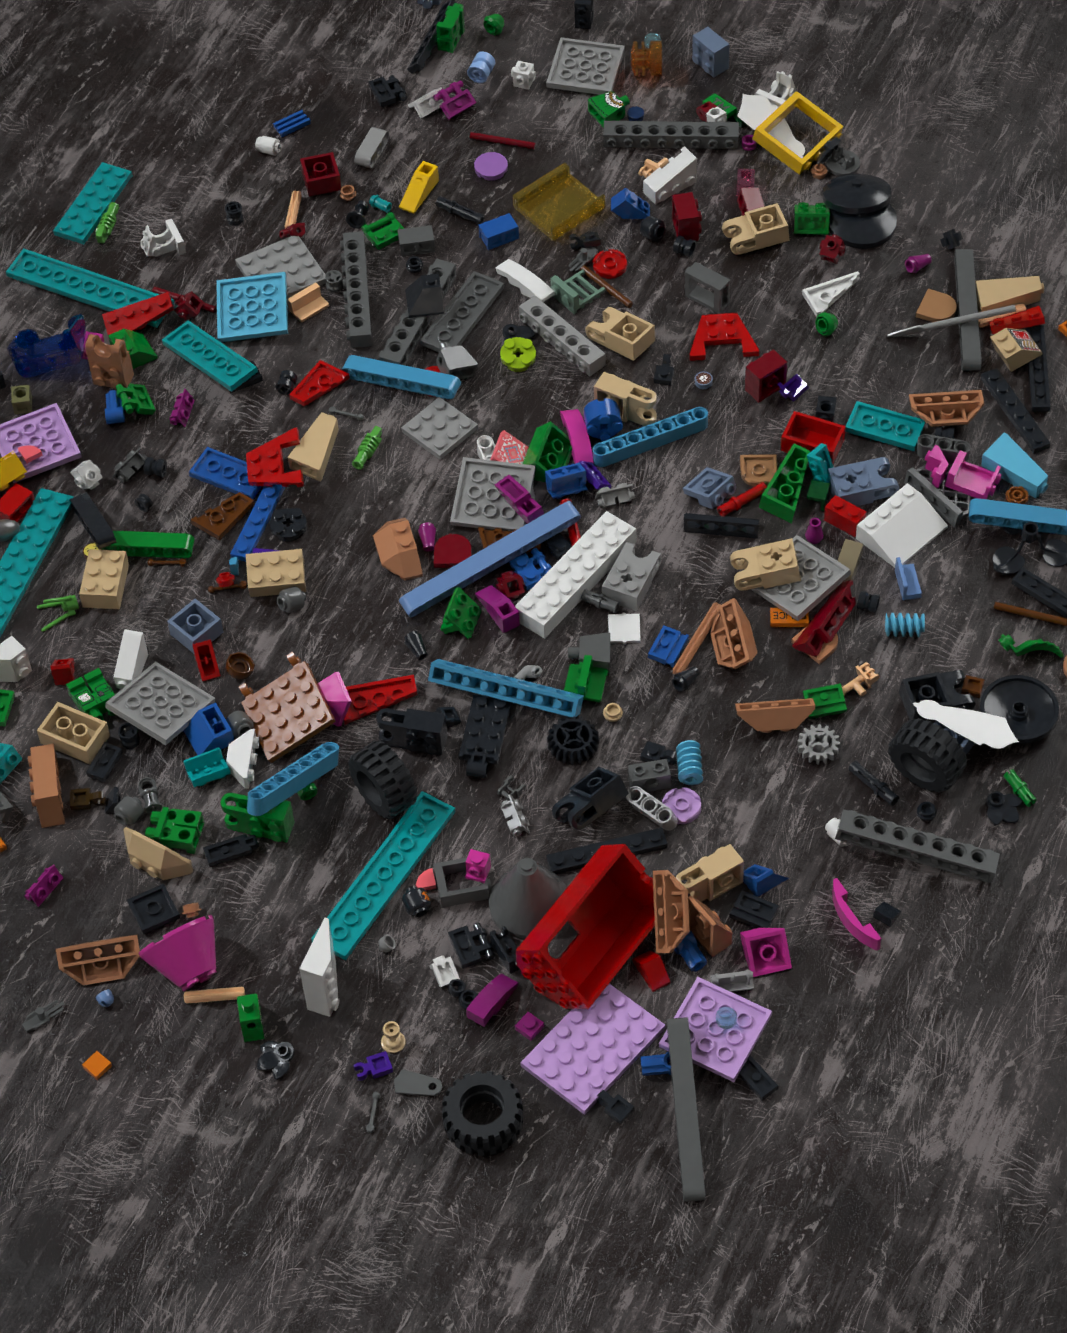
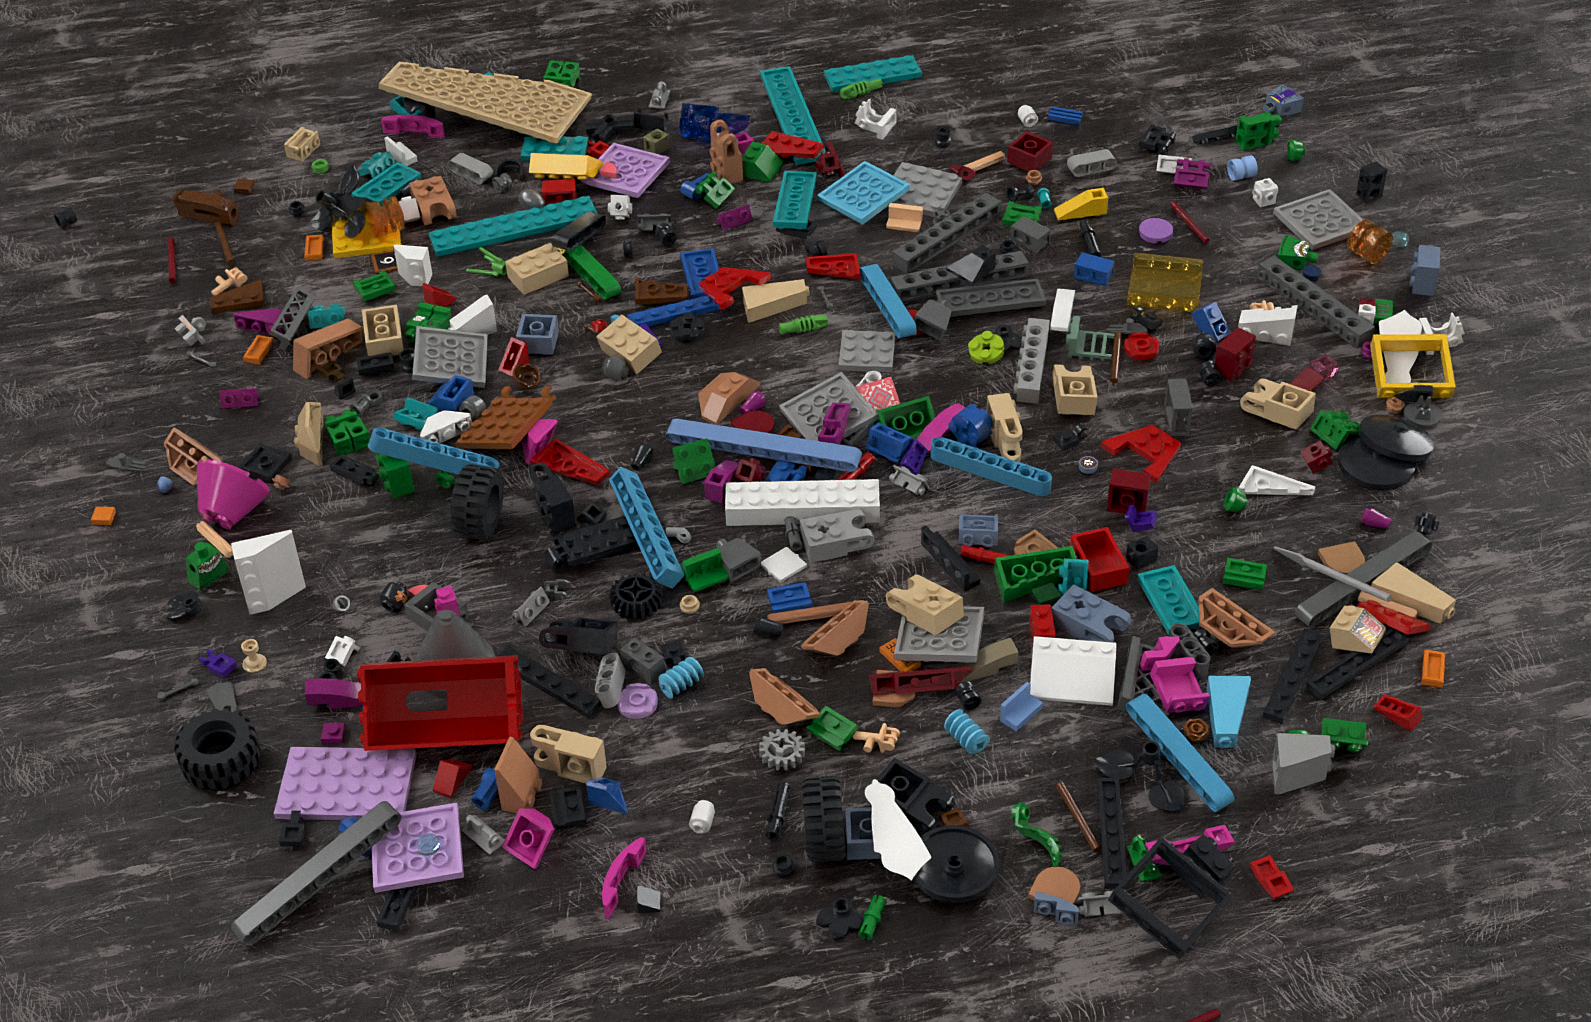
camera: 50 degrees right, 10 degrees down
dark grey head [114,796,143,826] -> none
teal plate [311,791,456,960] -> none
black plate [448,923,495,969] -> none
nougat wedge [653,870,690,953] -> none
magenta cone [805,518,824,544] -> none
dark grey brick [835,809,1000,883] -> none
none -> green plate [1223,558,1267,590]

